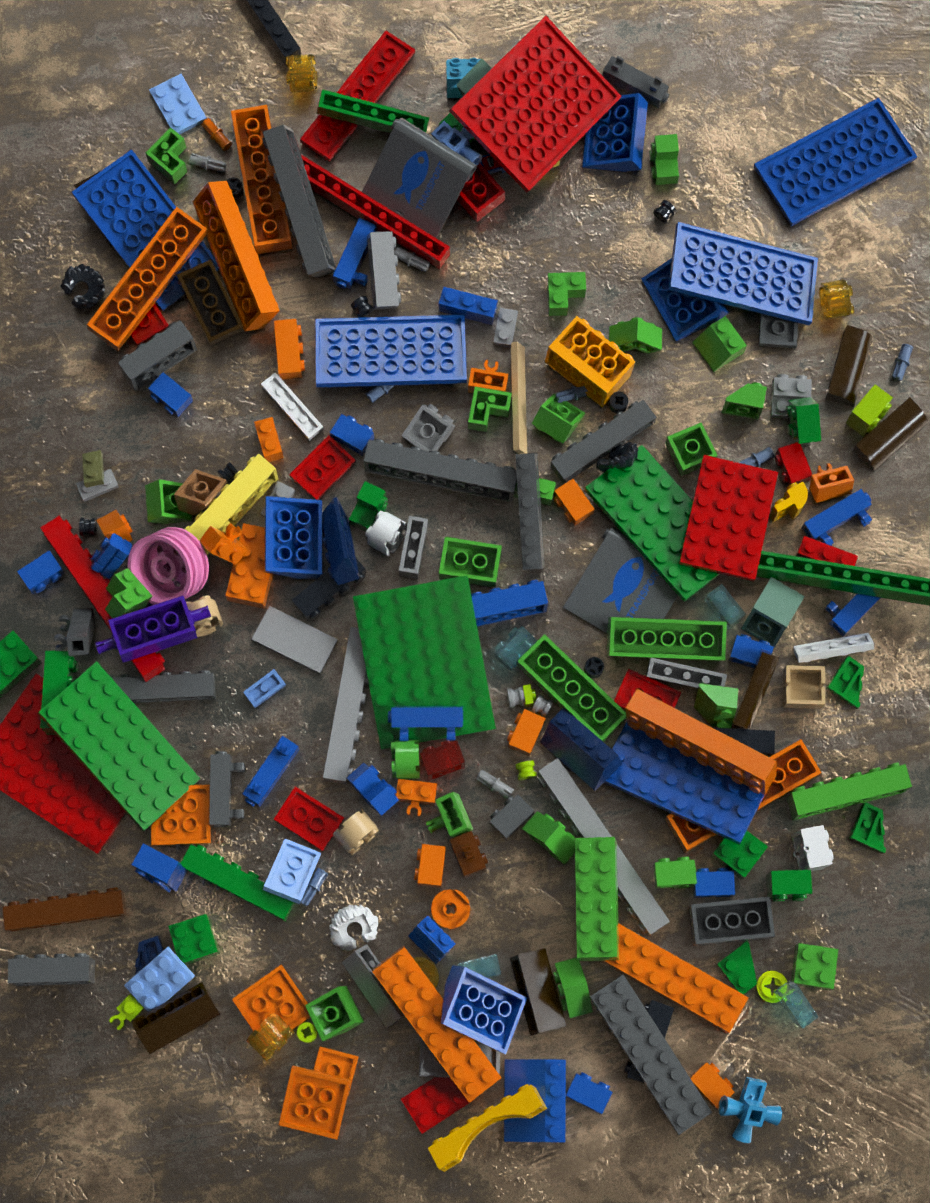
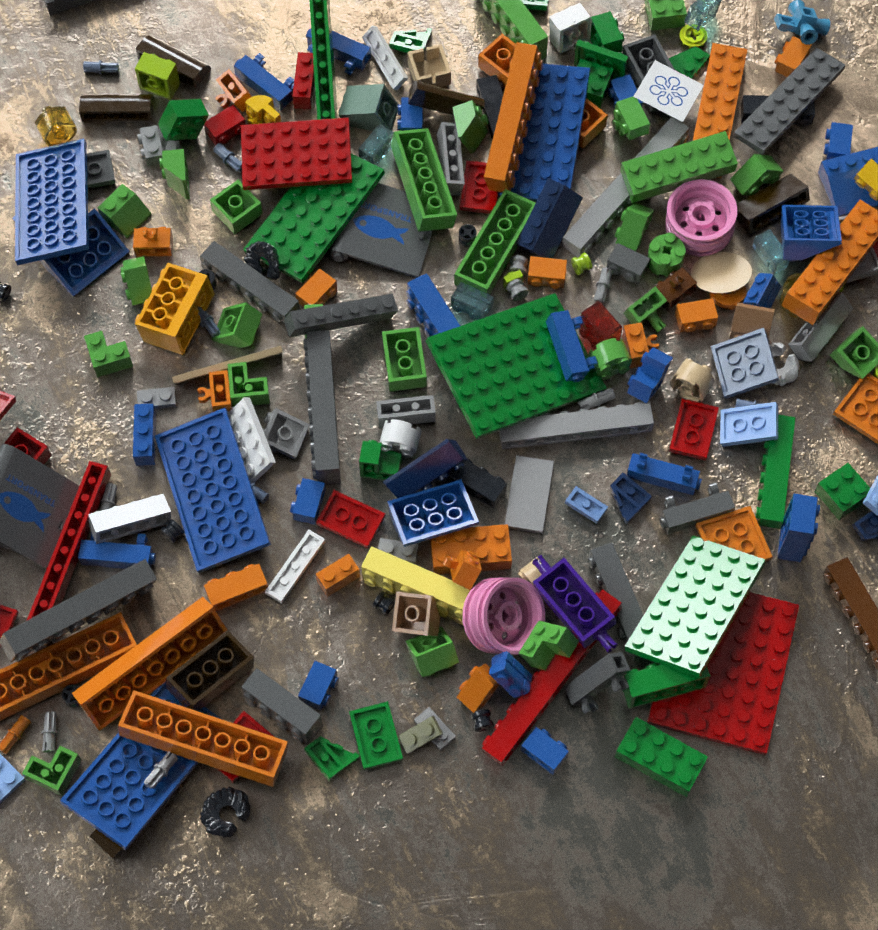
camera: 105 degrees left, 10 degrees down
none -> orange brick [133,227,173,257]
none -> light grey axle [144,751,178,789]
none -> white plate [228,397,276,483]
none -> green wing [304,736,360,781]
none -> green plate [349,701,403,771]
none -> green plate [574,40,628,79]
none -> light grey axle [577,388,615,410]
none -> dark blue wing [610,472,652,524]
none -> white sticker [633,60,704,122]
none -> bright green brick [647,233,686,277]
none -> bright pink wheel [665,179,737,256]
none -> tan sticker [691,252,752,293]
none -> plate [711,328,780,399]
none -> medium nougat slope [729,303,775,339]

